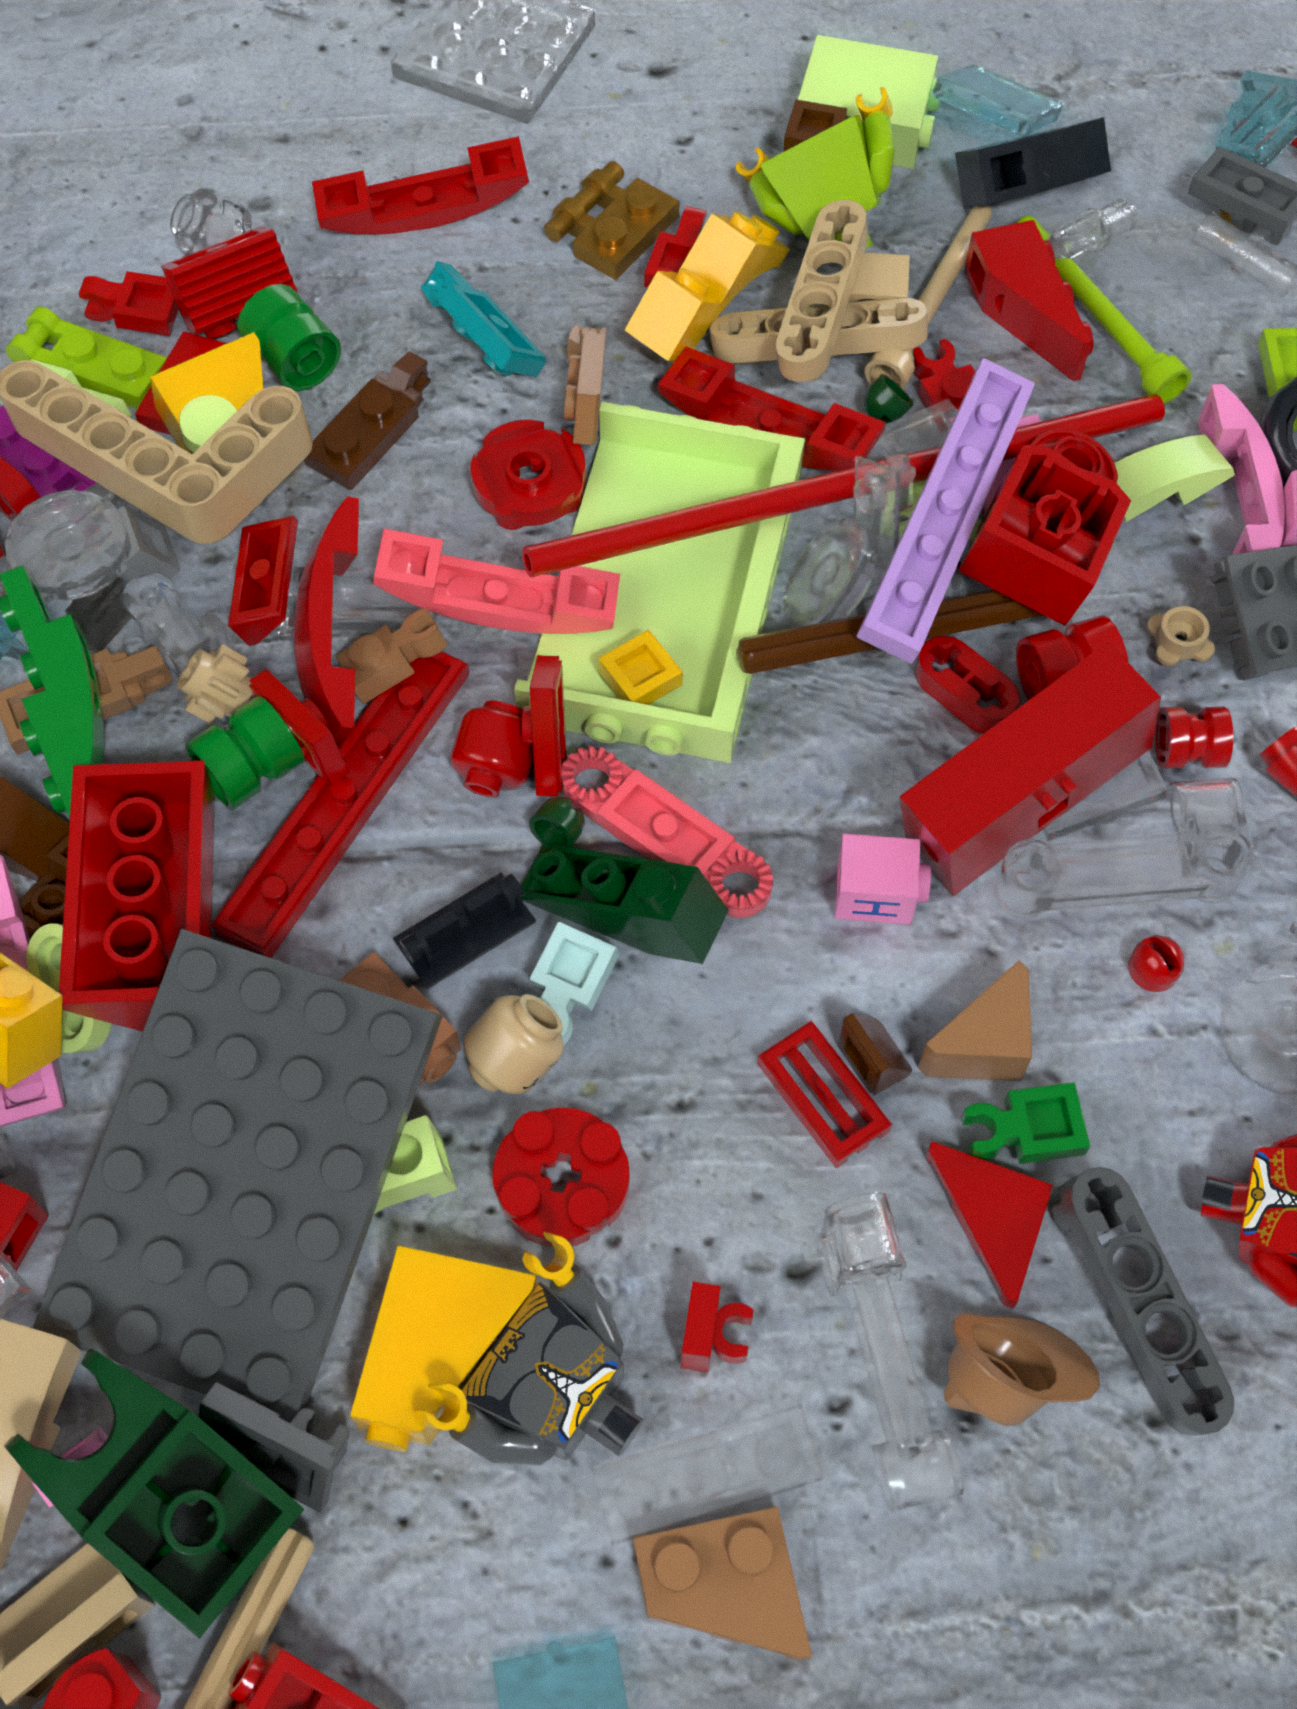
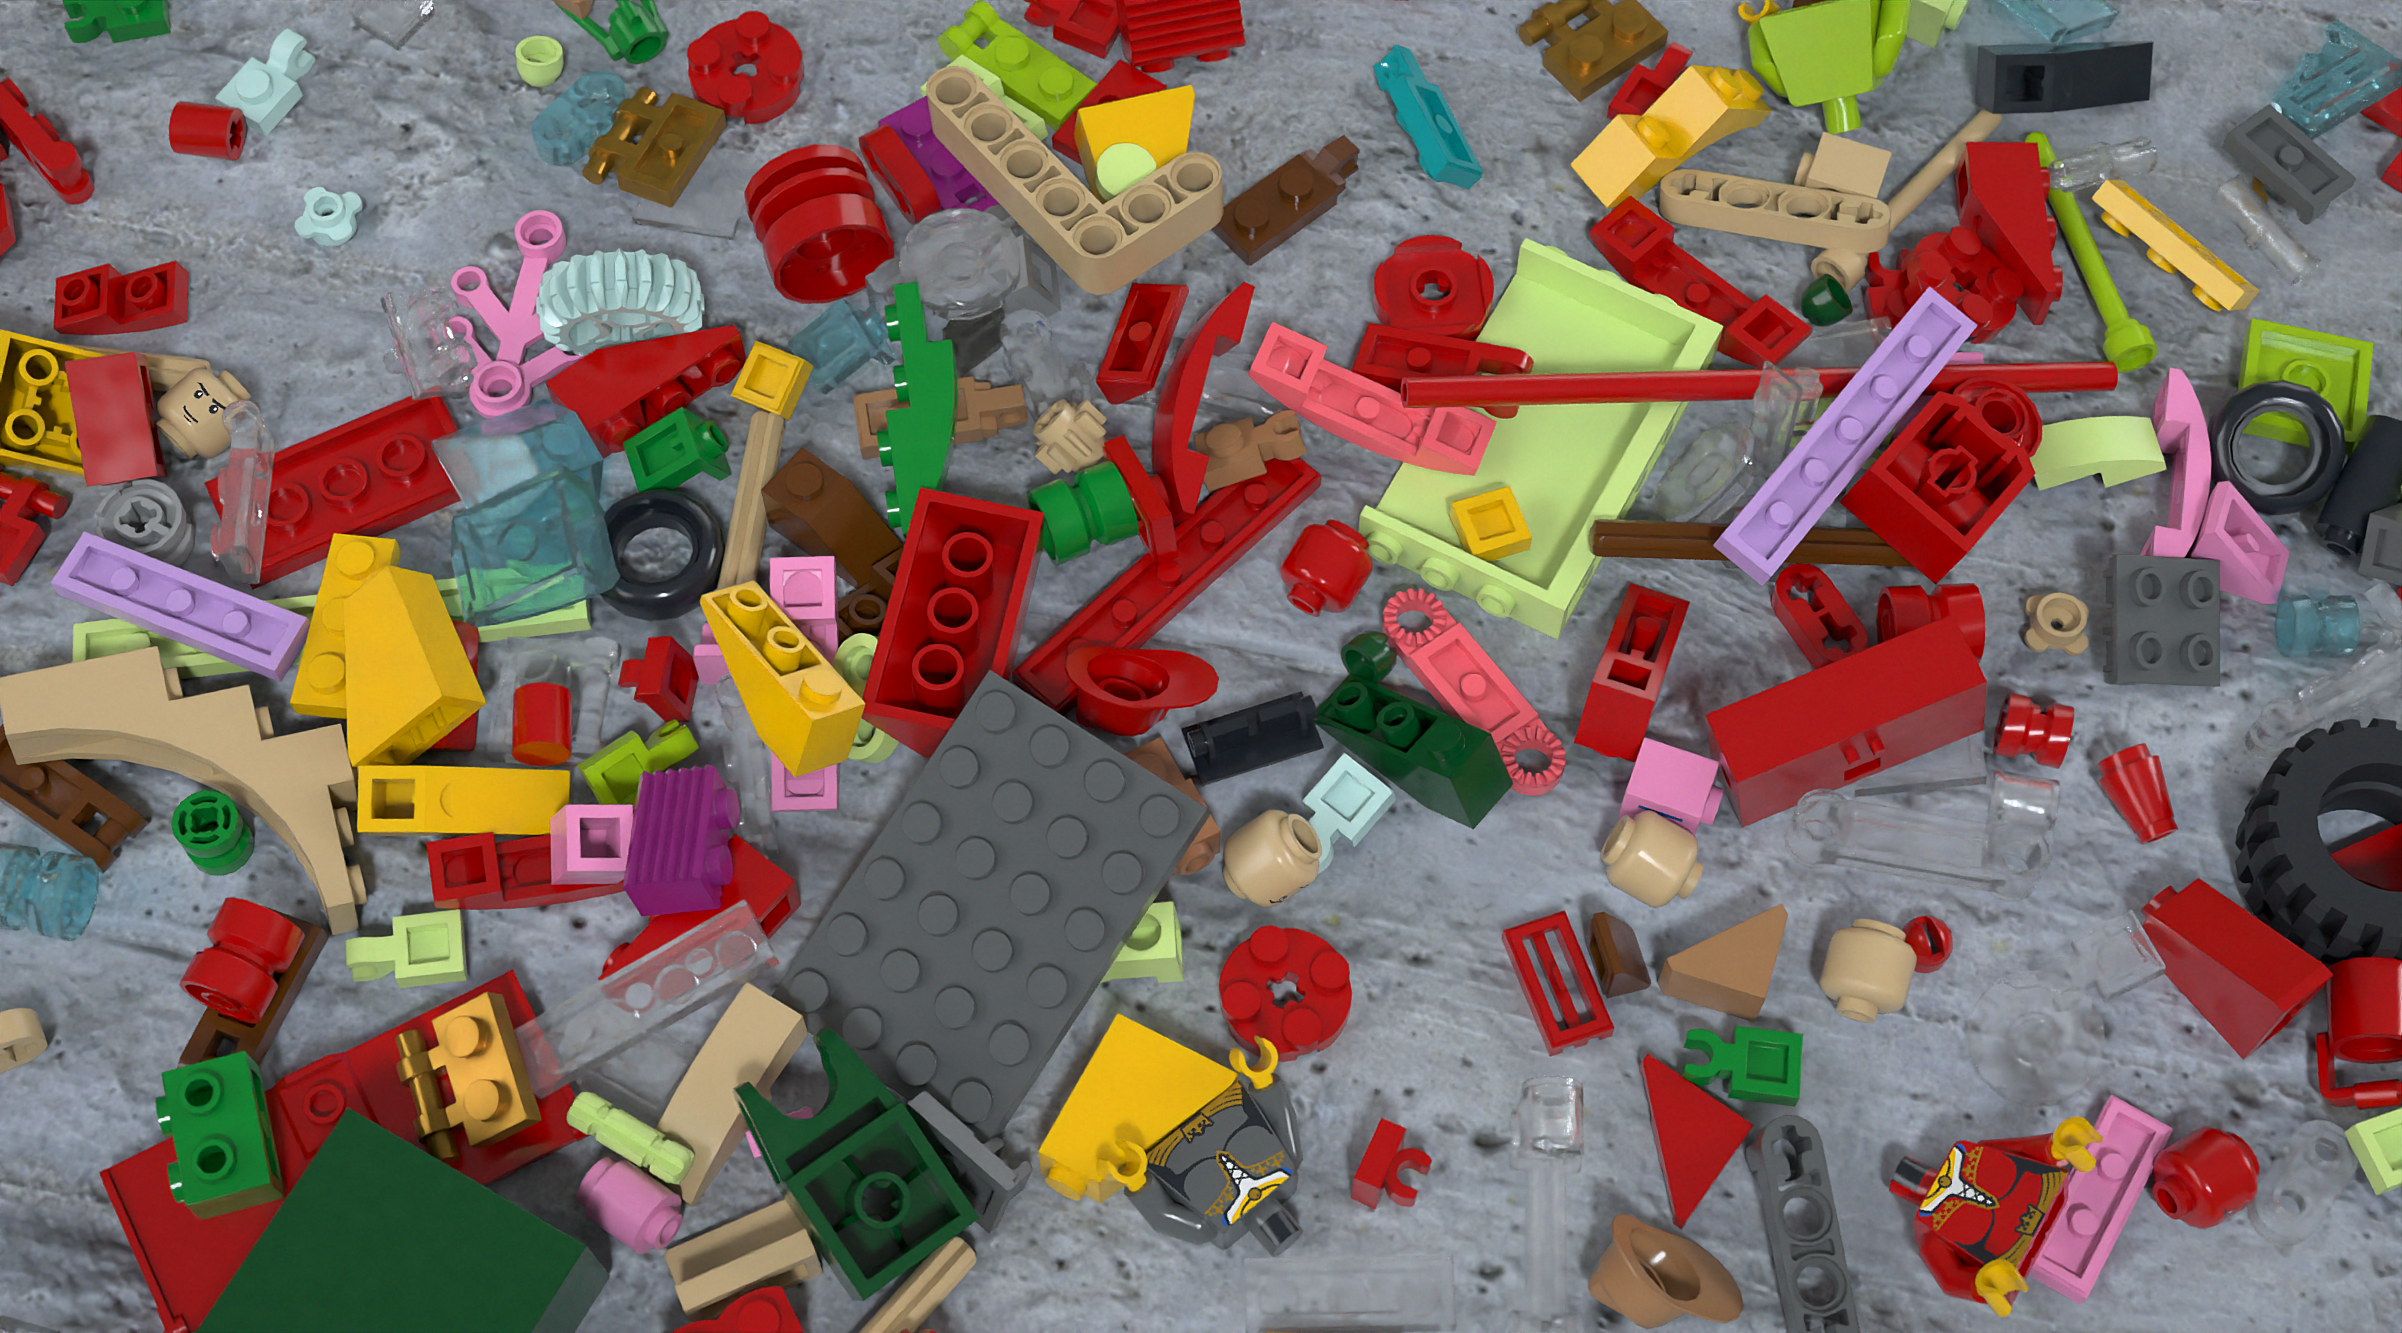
camera: 15 degrees right, 0 degrees up
green wheel [237,284,342,392] -> none
red plate [522,655,567,797] -> none
medium nougat hinge [564,324,607,445] -> none
tan beam [776,200,868,382] -> none
none -> red piece [1064,646,1219,737]
none -> red plate [1351,323,1534,419]
none -> red slope [1574,583,1690,763]
none -> tan head [1600,810,1703,908]
none -> tan head [1819,919,1917,1023]
none -> red plate [1901,226,2024,344]
none -> yellow plate [2091,180,2260,312]

